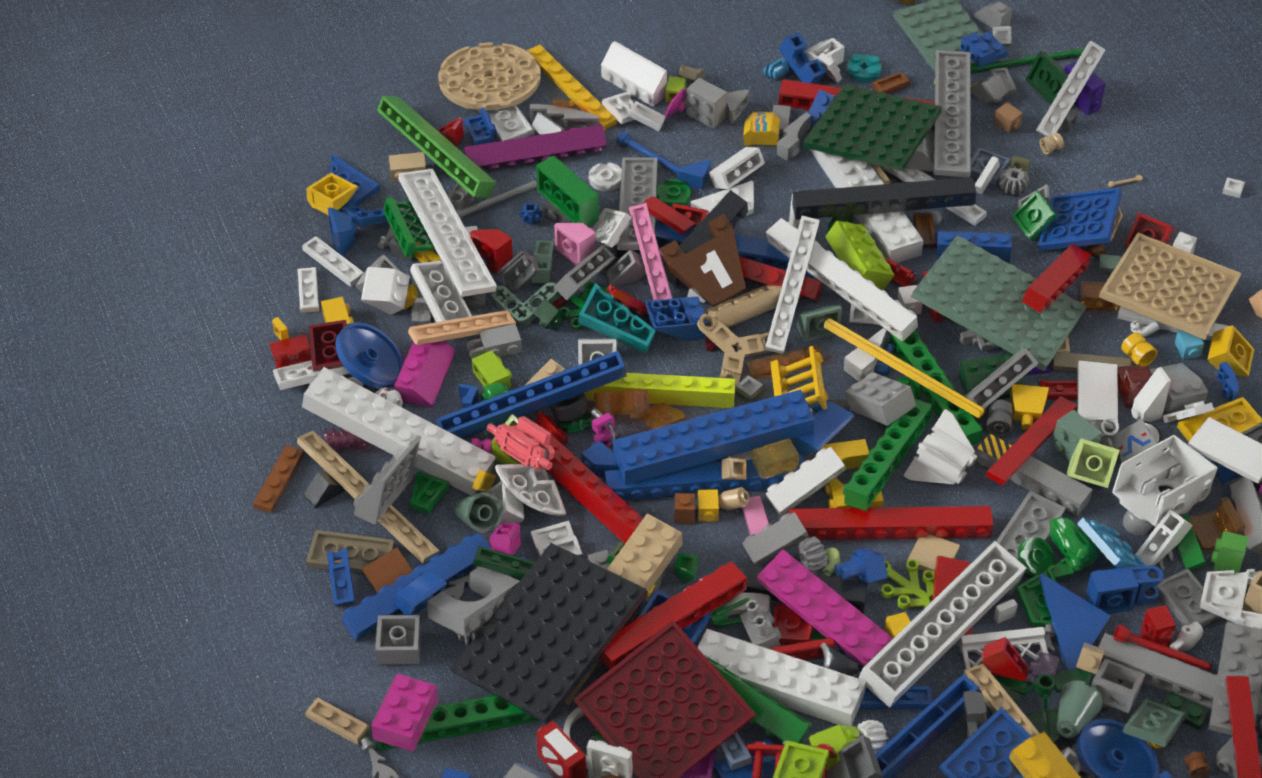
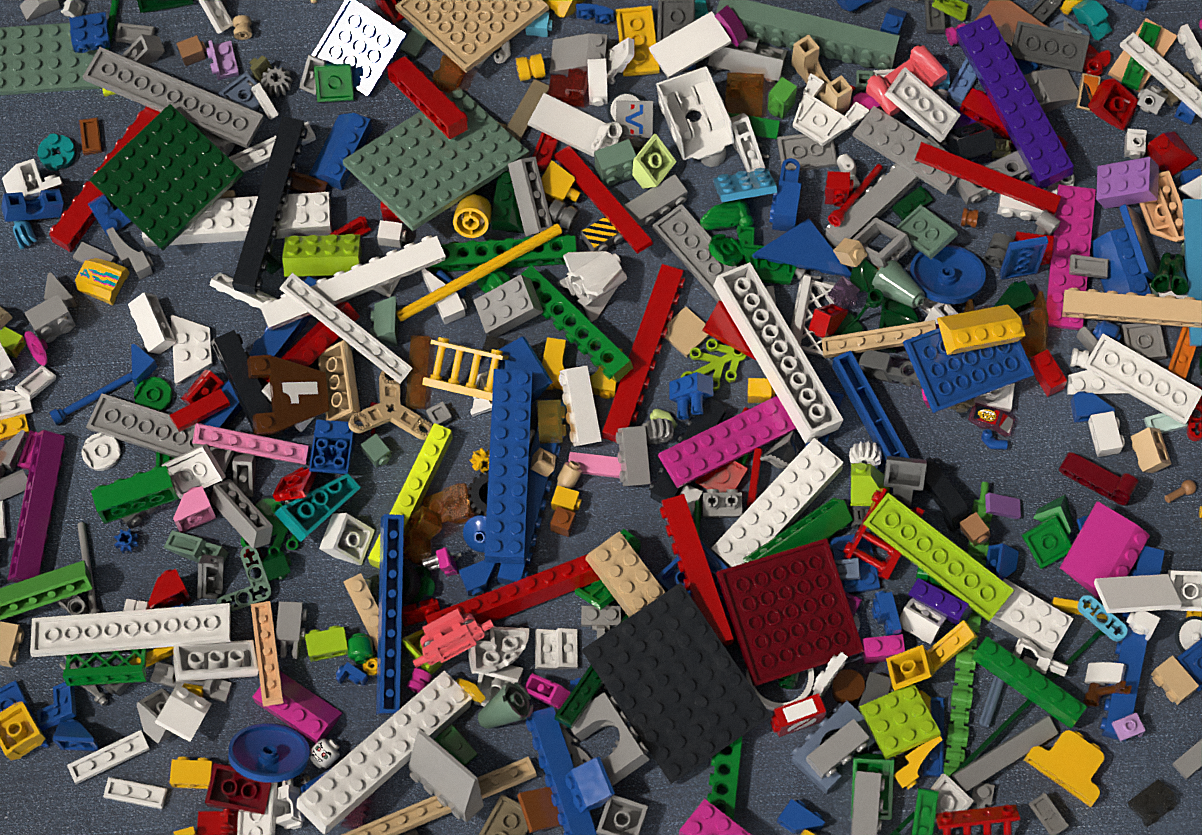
camera: 70 degrees left, 20 degrees up
none -> lavender bracket [206,40,239,80]
none -> sand green brick [361,434,391,468]
none -> yellow brick [453,194,493,238]

